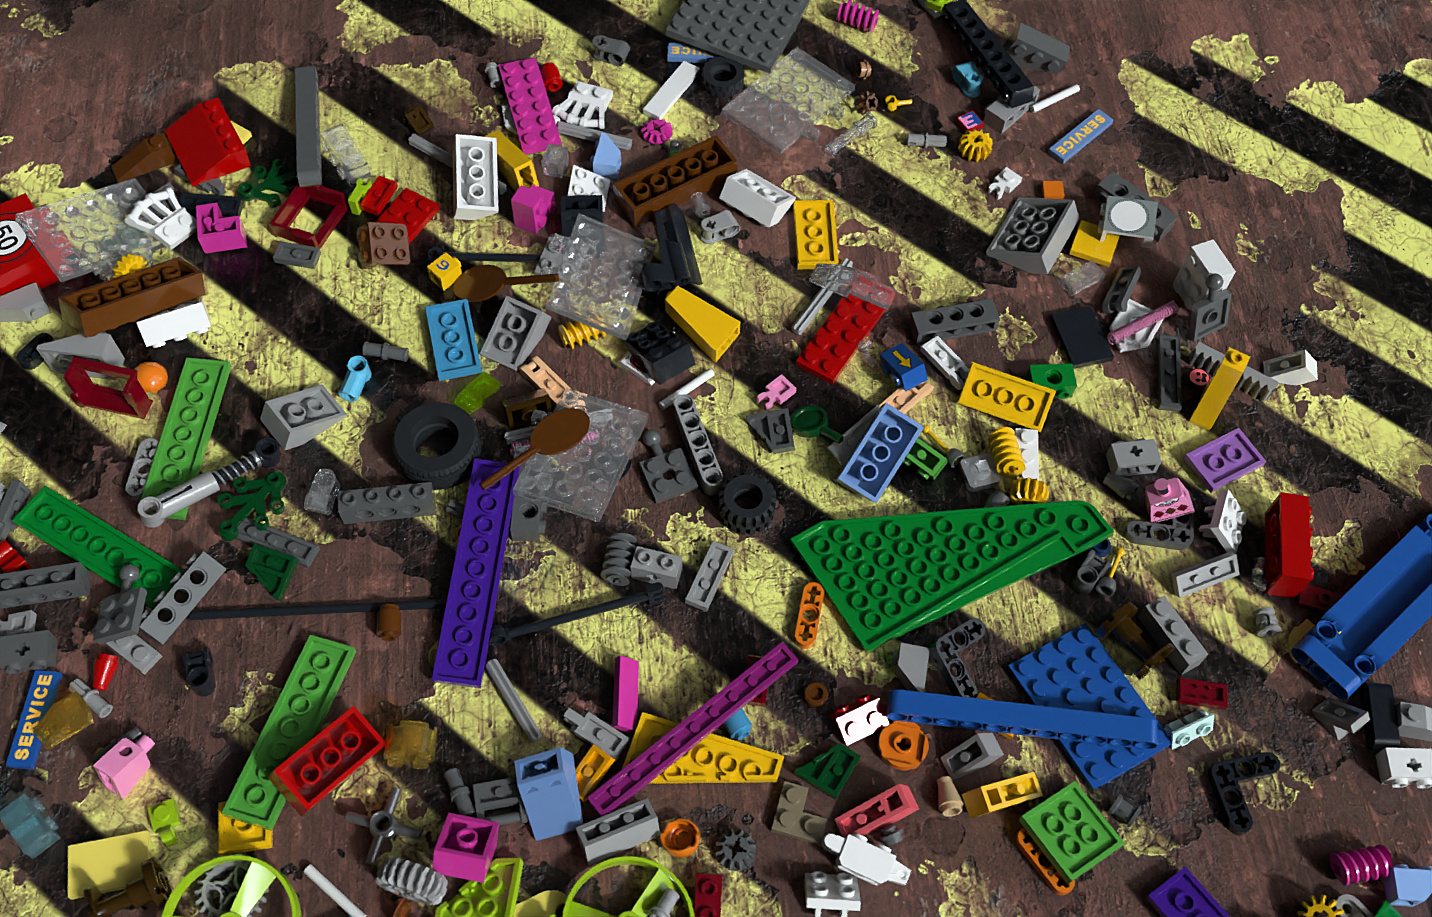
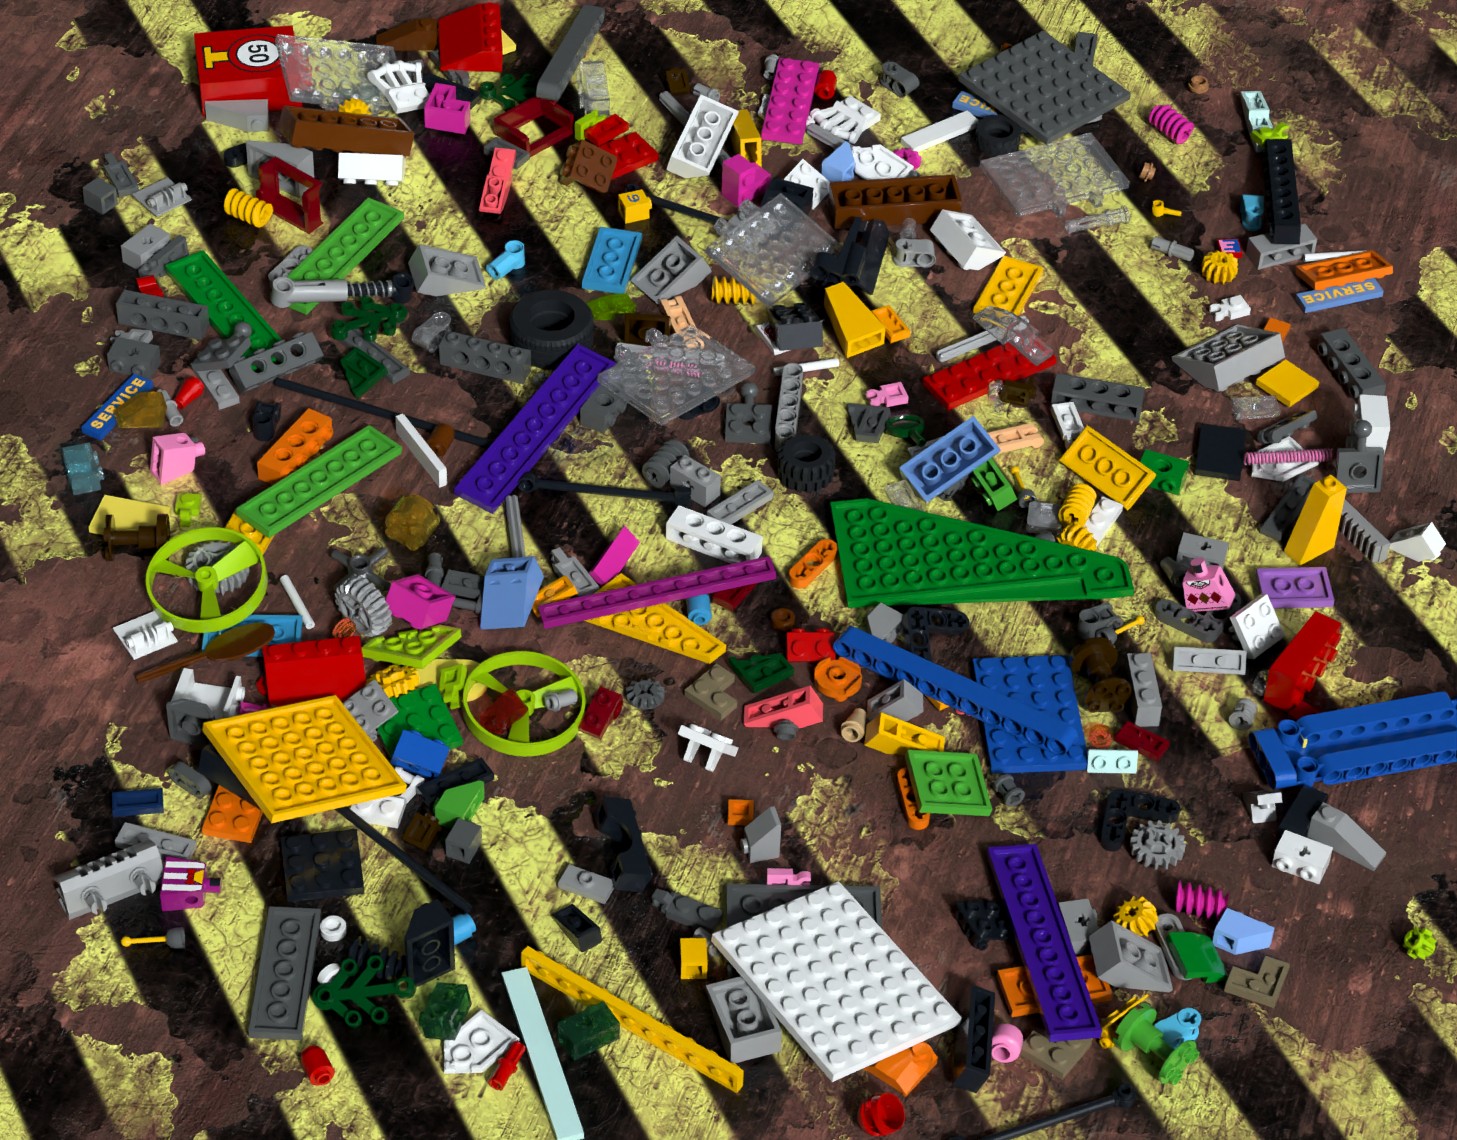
camera: 25 degrees right, 15 degrees down
orange hair [134,362,168,394] -> none
red brick [268,706,387,817] -> none
dark grey pin [363,341,409,362] -> none
reddish brown piece [453,265,560,302] -> none
reddish brown piece [479,408,590,491] -> none
clear brick [542,144,569,178] -> none
light grey brick [576,798,660,865] -> none
orange hair [659,818,701,858] -> none
white hinge [821,833,911,886] -> none
reddish brown gear [854,91,878,116] -> none
blue brick [880,343,928,392] -> none
dark grey wedge [1003,23,1070,74] -> none
dark blue plate [1088,538,1111,558] -> none
panel [1097,195,1158,248] -> none
none -> yellow piece [224,188,273,228]
none -> orange brick [257,408,333,485]
none -> white tile [396,413,447,488]
none -> coral slope [479,147,516,214]
none -> white brick [666,506,763,564]
none -> light grey pin [693,83,720,102]
none -> white tile [851,145,914,180]
none -> light orange plate [871,305,911,343]
none -> clear plate [885,479,925,512]
none -> dark brown bracket [1002,376,1037,407]
none -> clear orange tile [1088,724,1114,748]
none -> light grey gear [1130,820,1186,870]
none -> orange plate [1296,250,1393,291]

